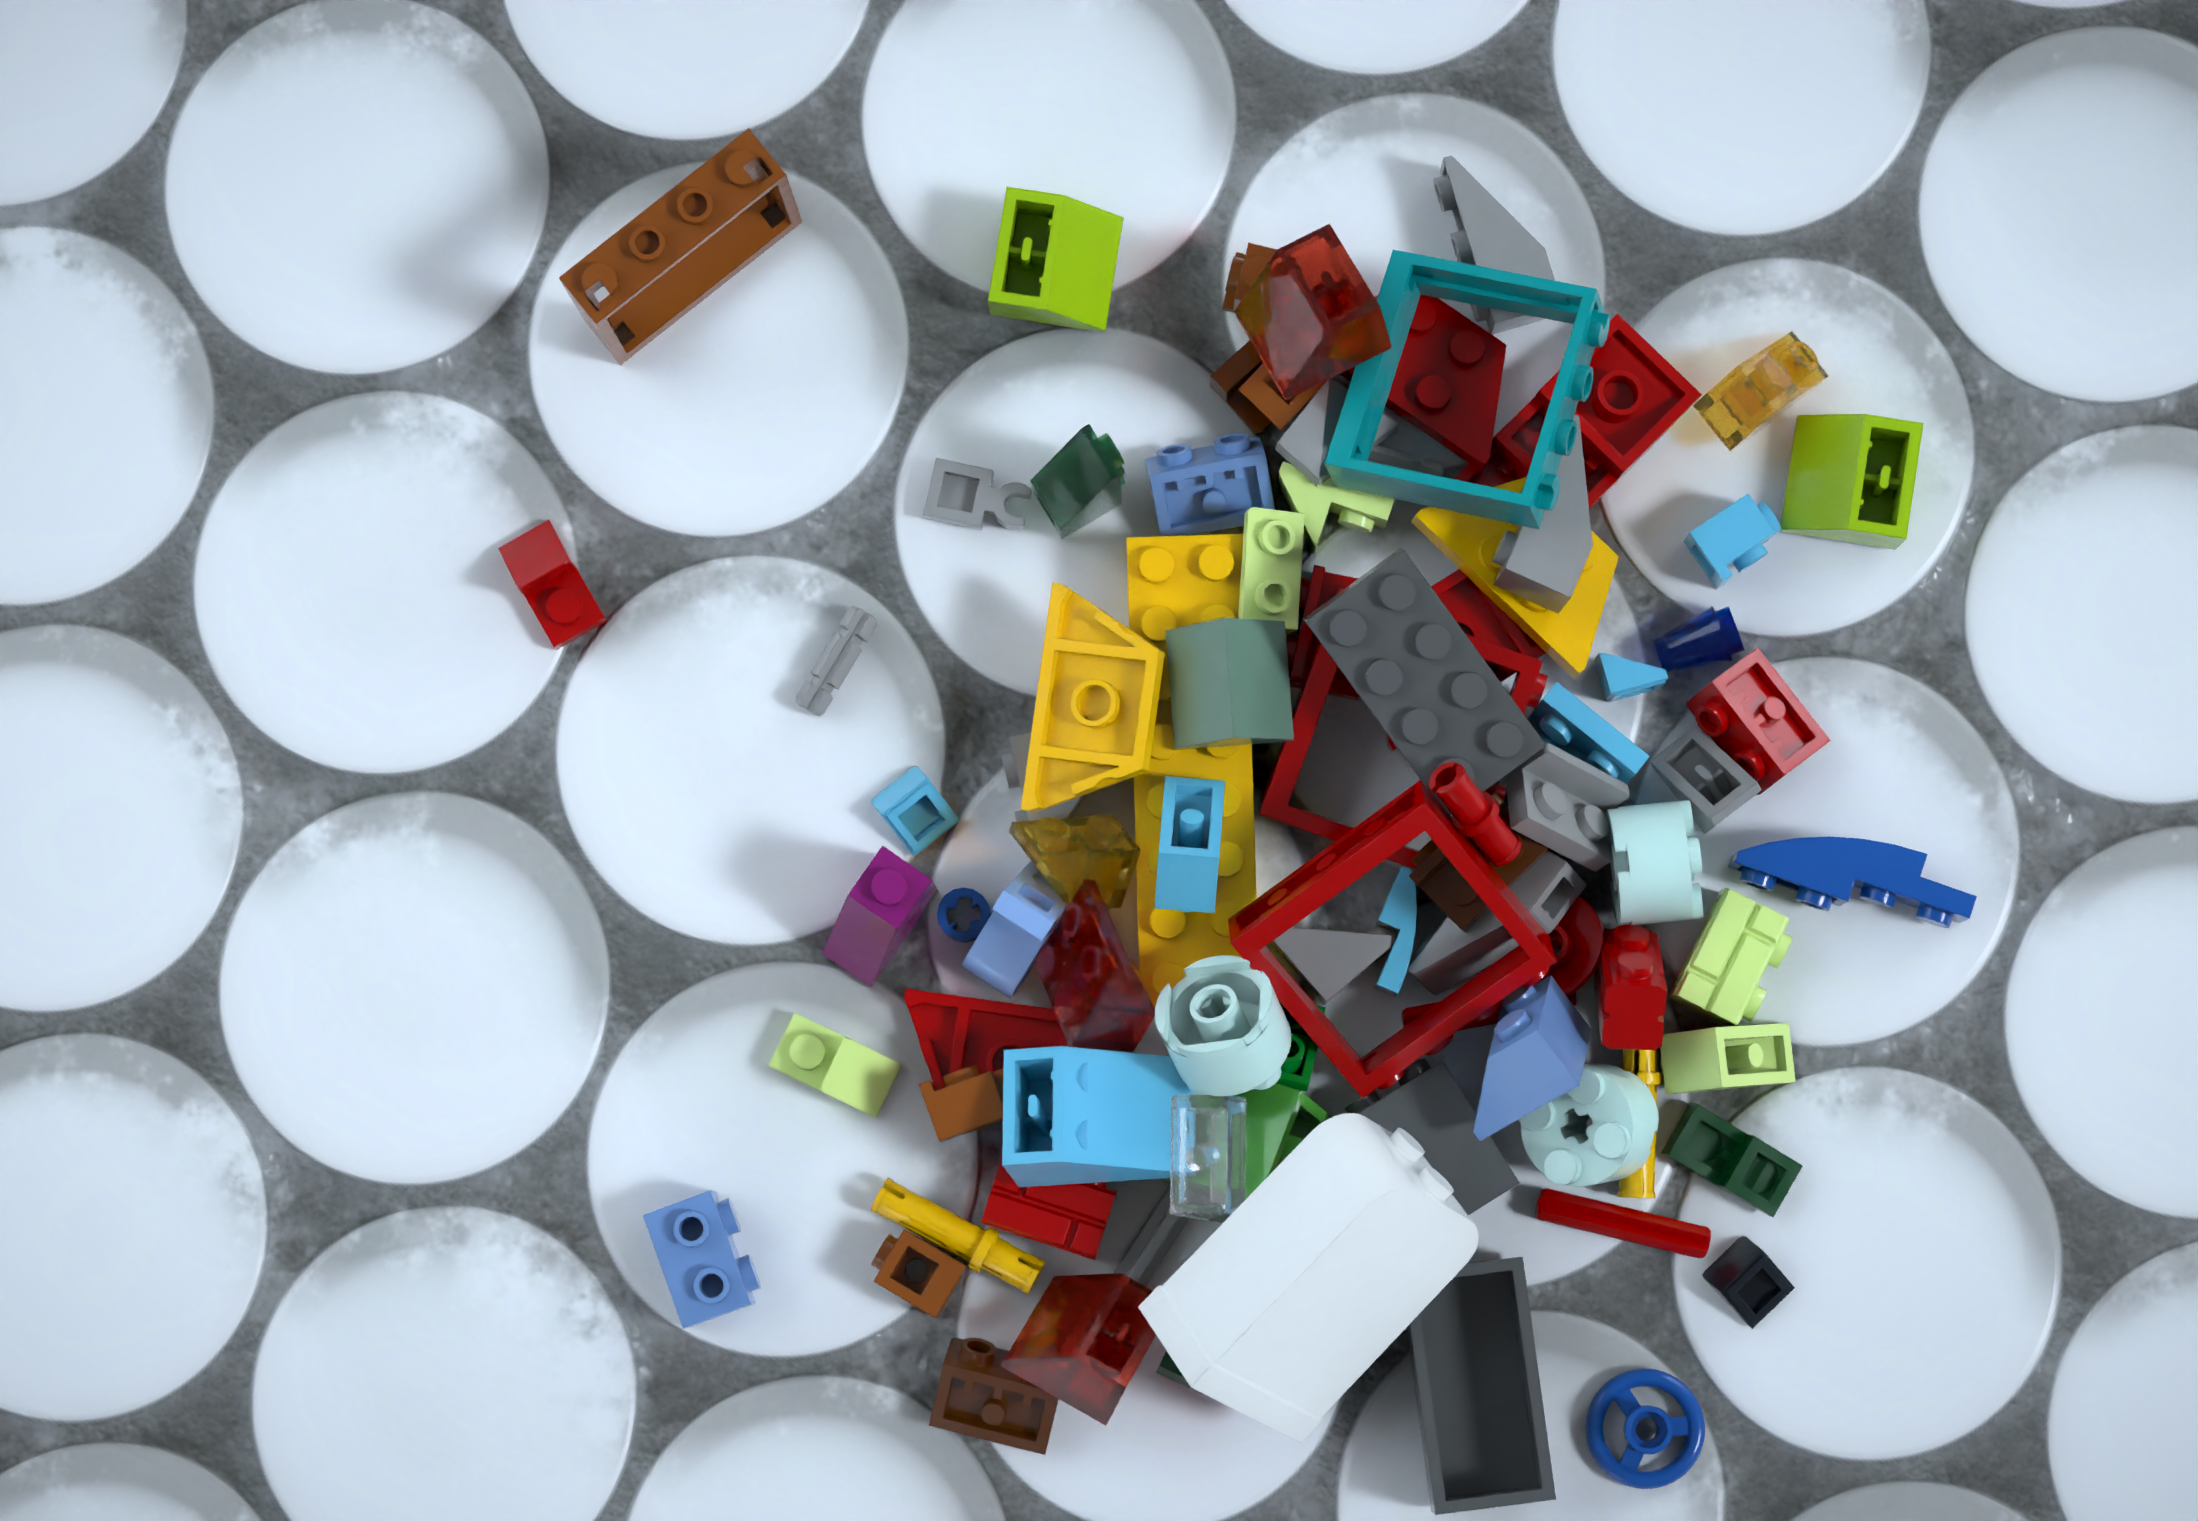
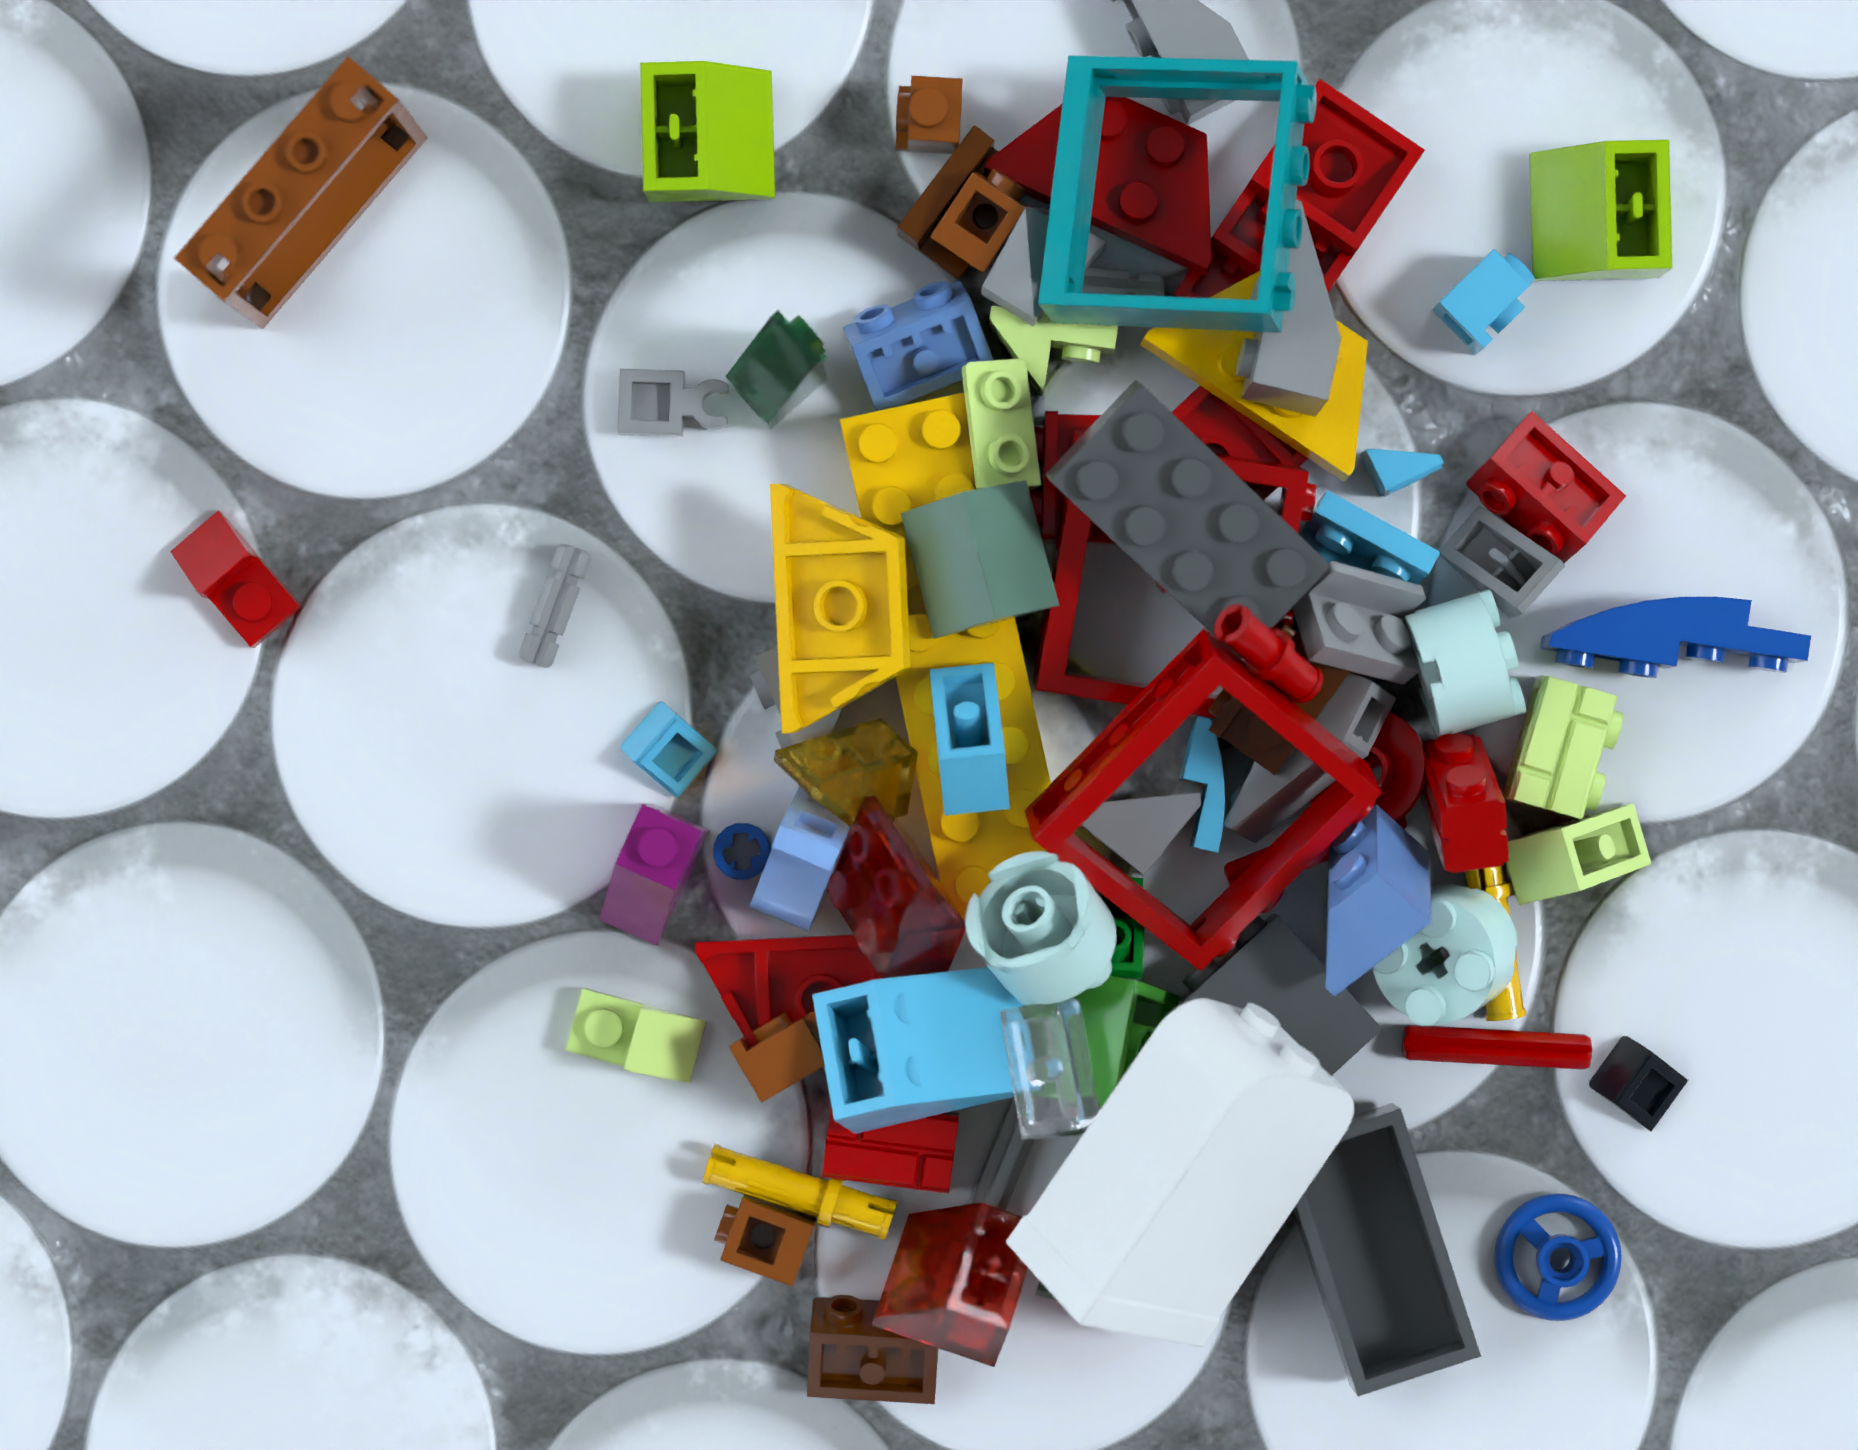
camera: 15 degrees left, 5 degrees up
medium blue brick [643,1190,761,1329] -> none
clear red slope [1234,223,1392,401] -> none
clear blue cone [1653,606,1745,672] -> none
dark green slope [1661,1102,1803,1217] -> none
clear yellow slope [1693,331,1829,451] -> none

